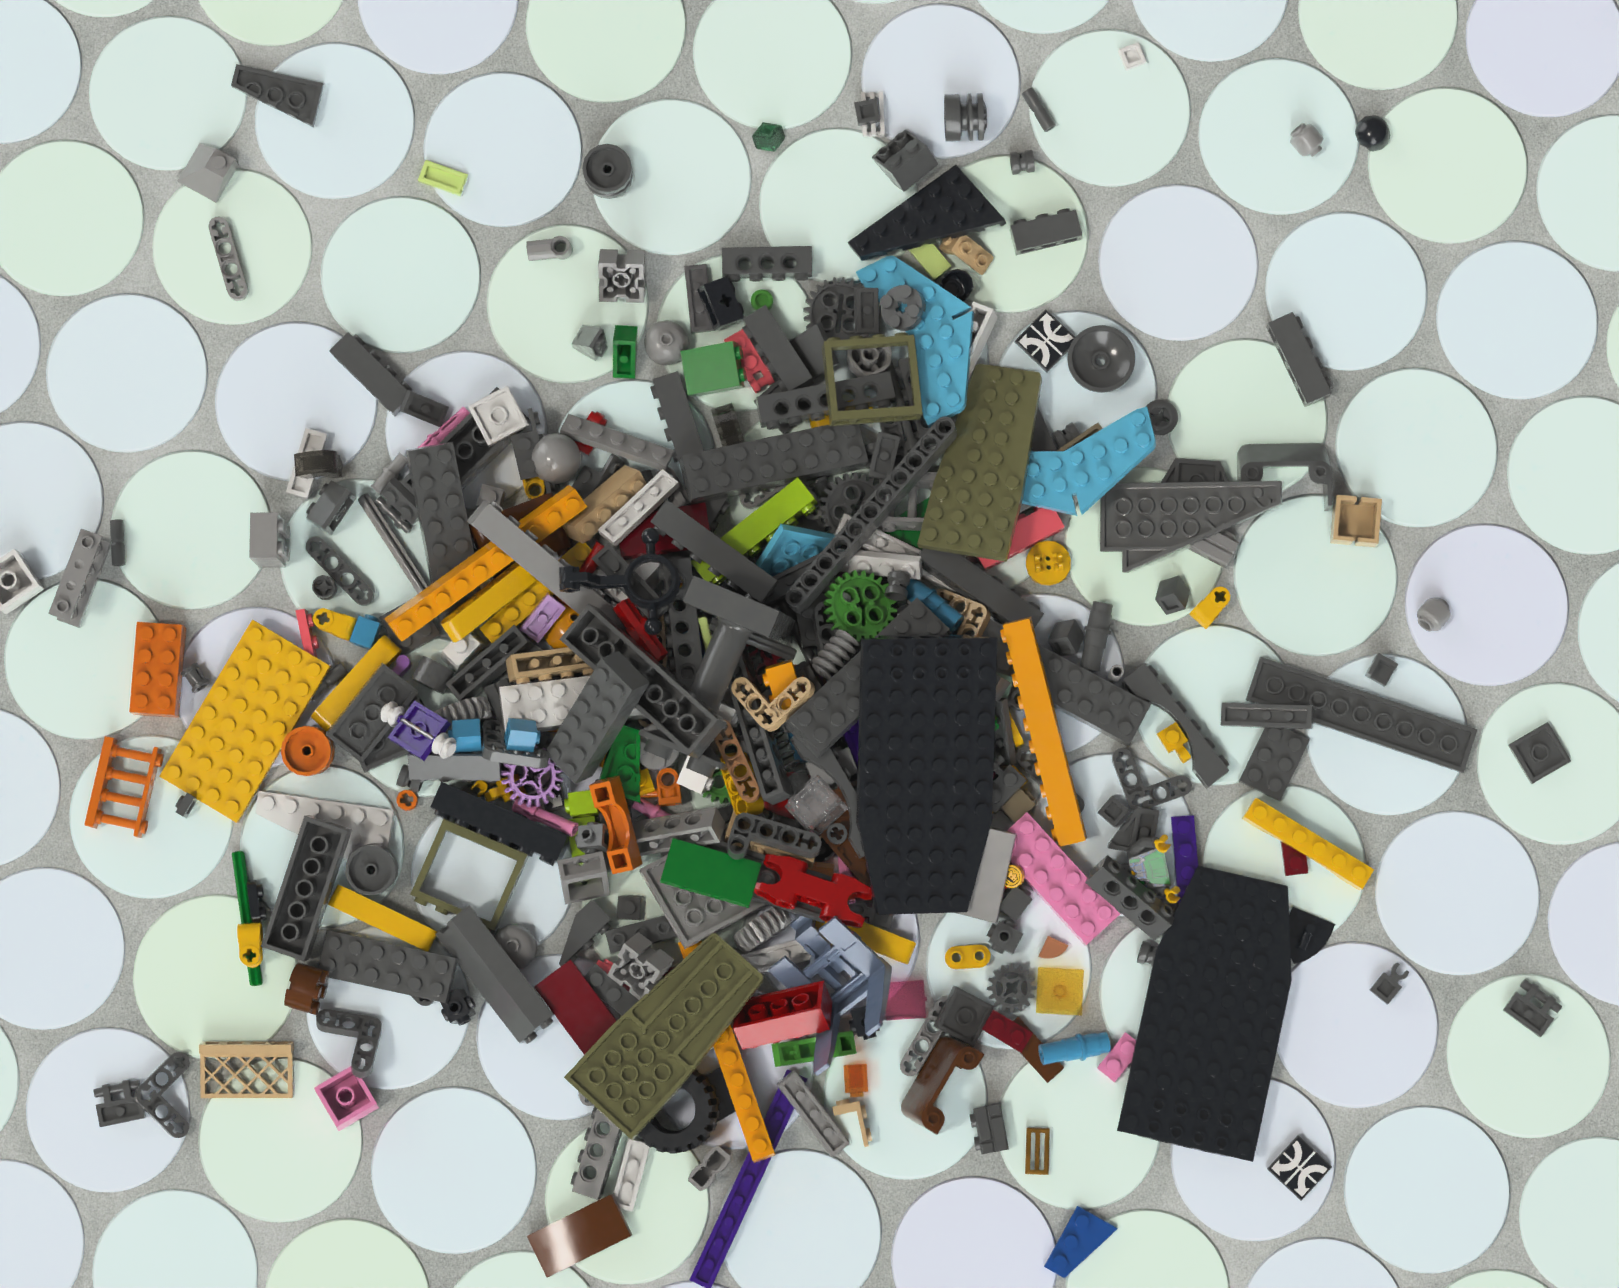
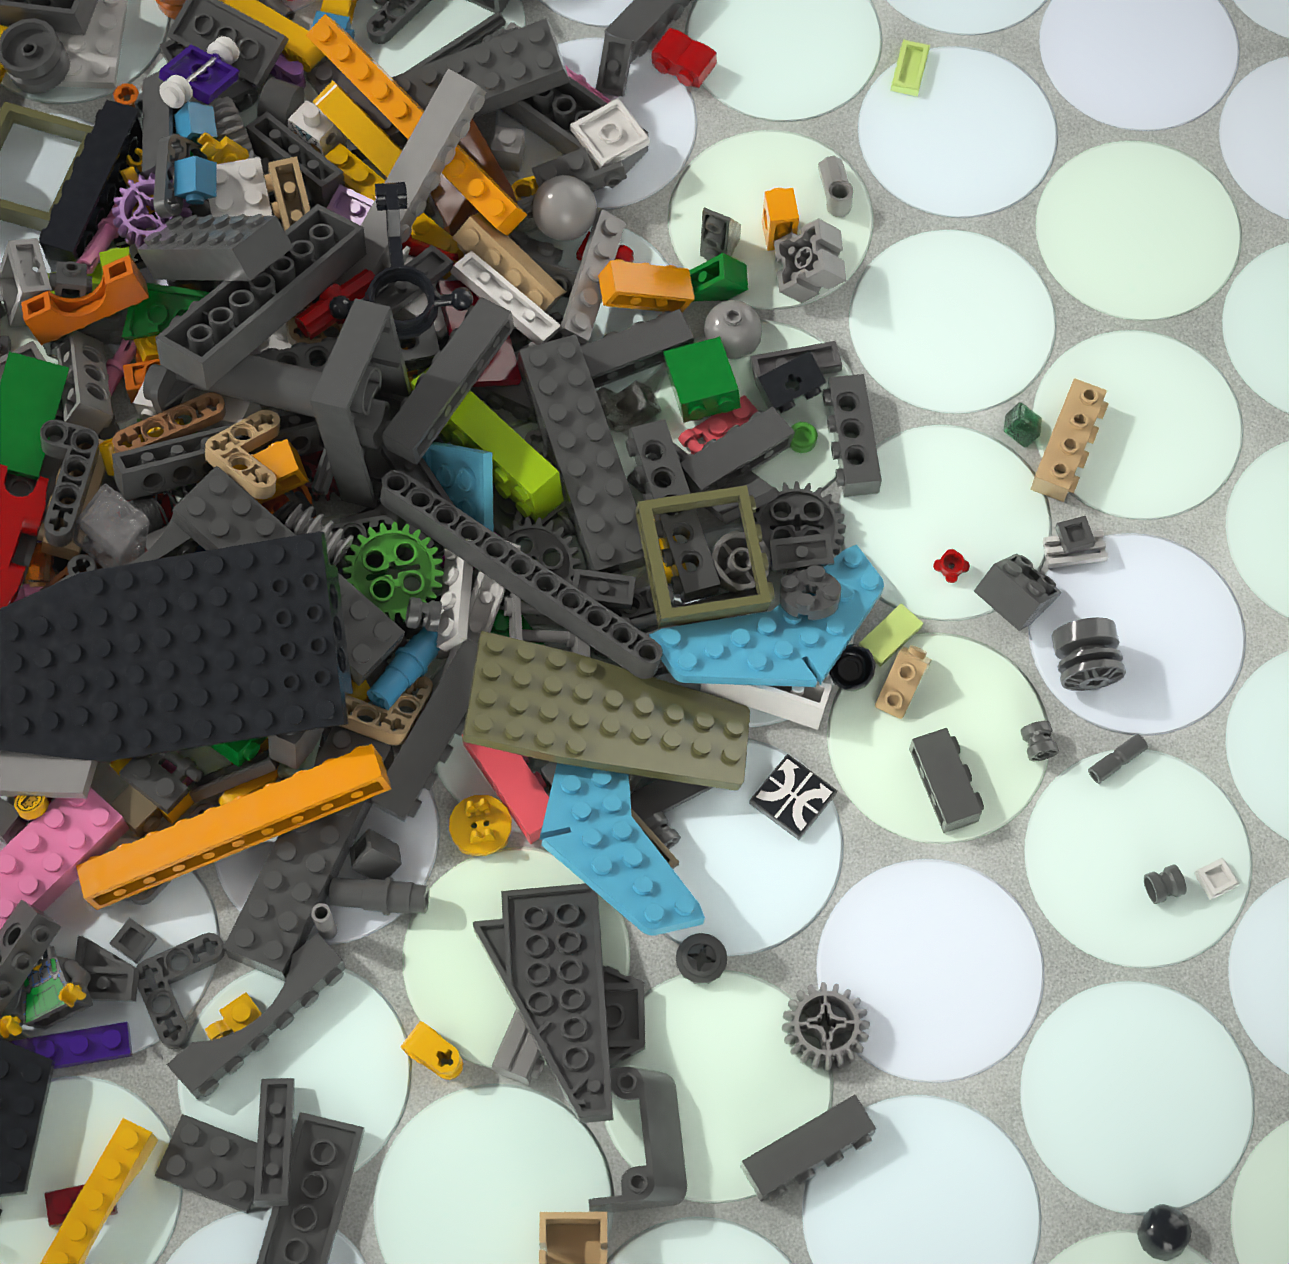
camera: 80 degrees right, 15 degrees down
dark grey wheel [582,144,633,199] -> none
black wing [847,165,1006,261] -> none
dark grey dish [1067,325,1135,393] -> none
dark grey panel [1155,575,1190,615] -> none
light grey head [1290,123,1324,157] -> none
none -> yellow plate [197,132,250,164]
none -> light orange brick [598,260,694,313]
none -> red brick [651,28,717,88]
none -> light orange brick [762,187,799,251]
none -> light grey gear [781,982,870,1071]
none -> red plate [933,549,970,583]
none -> tan brick [1030,378,1109,502]
none -> dark grey wheel [1143,864,1187,904]

